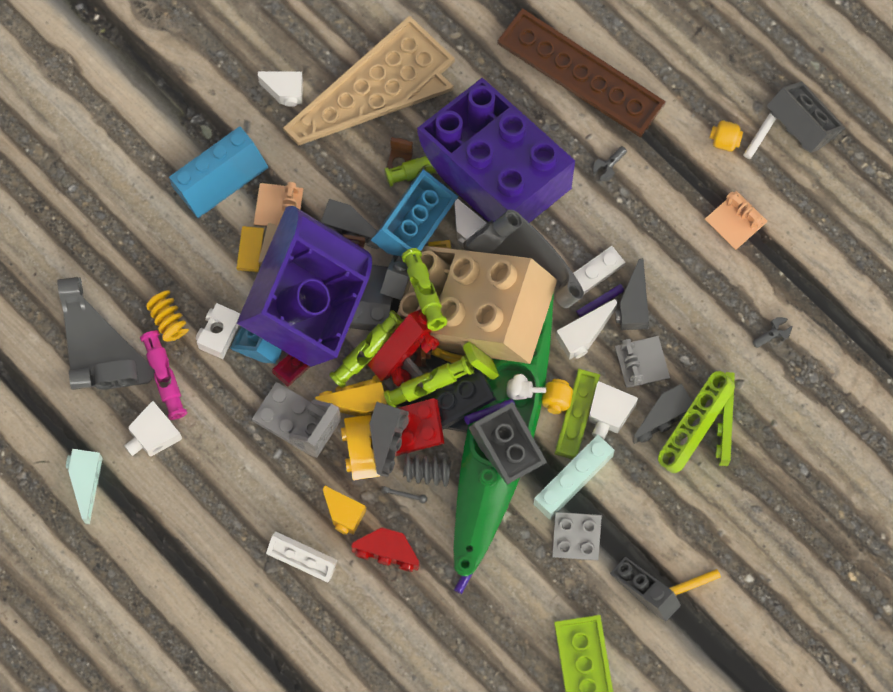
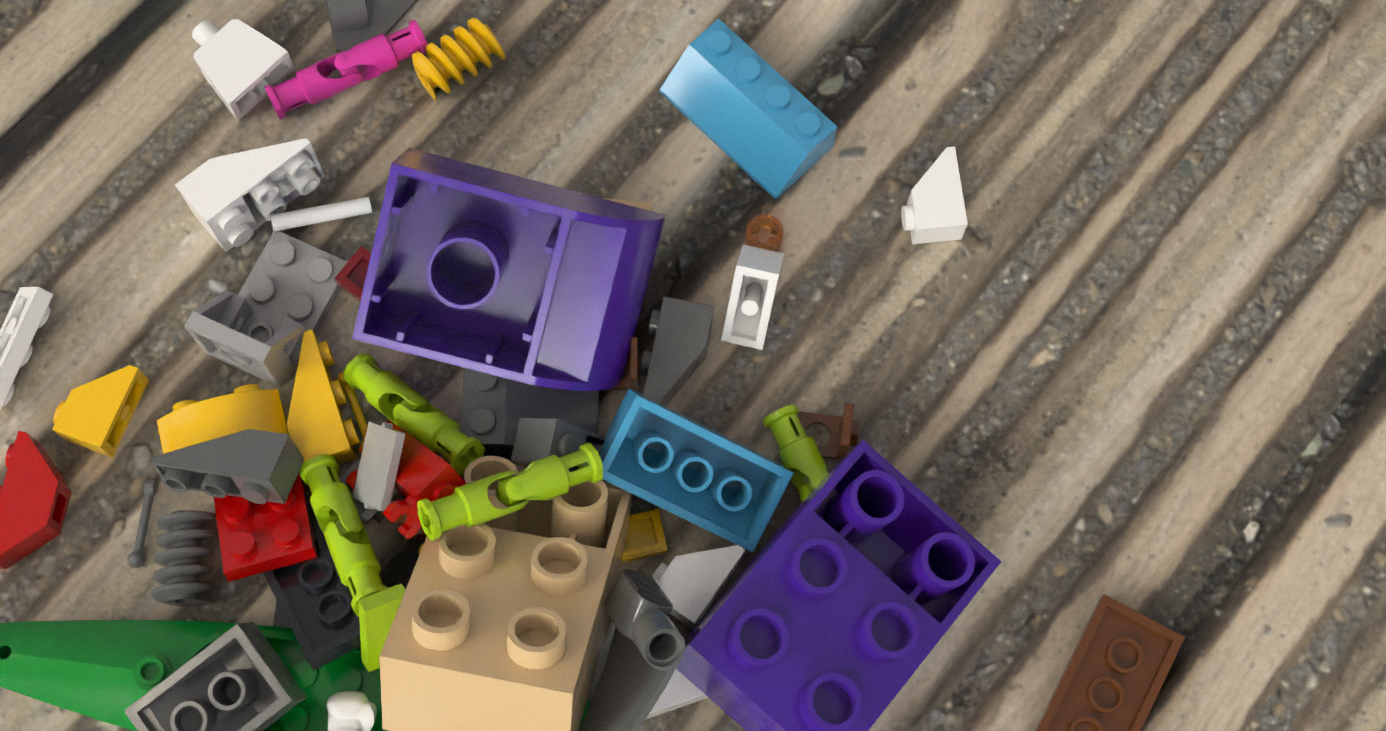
camera: 80 degrees right, 0 degrees up
white brick [196,303,241,359] -> none
yellow tile [237,226,265,272] -> none
light nougat hinge [254,182,304,226] -> none
tan wing [283,15,455,146] -> none
dark purple piece [464,399,515,424] -> none
none -> white slope [175,138,325,252]
none -> white piece [270,197,372,232]
none -> light grey piece [352,421,405,512]
none -> white slope [721,245,784,350]
none -> clear orange bush [745,214,784,252]

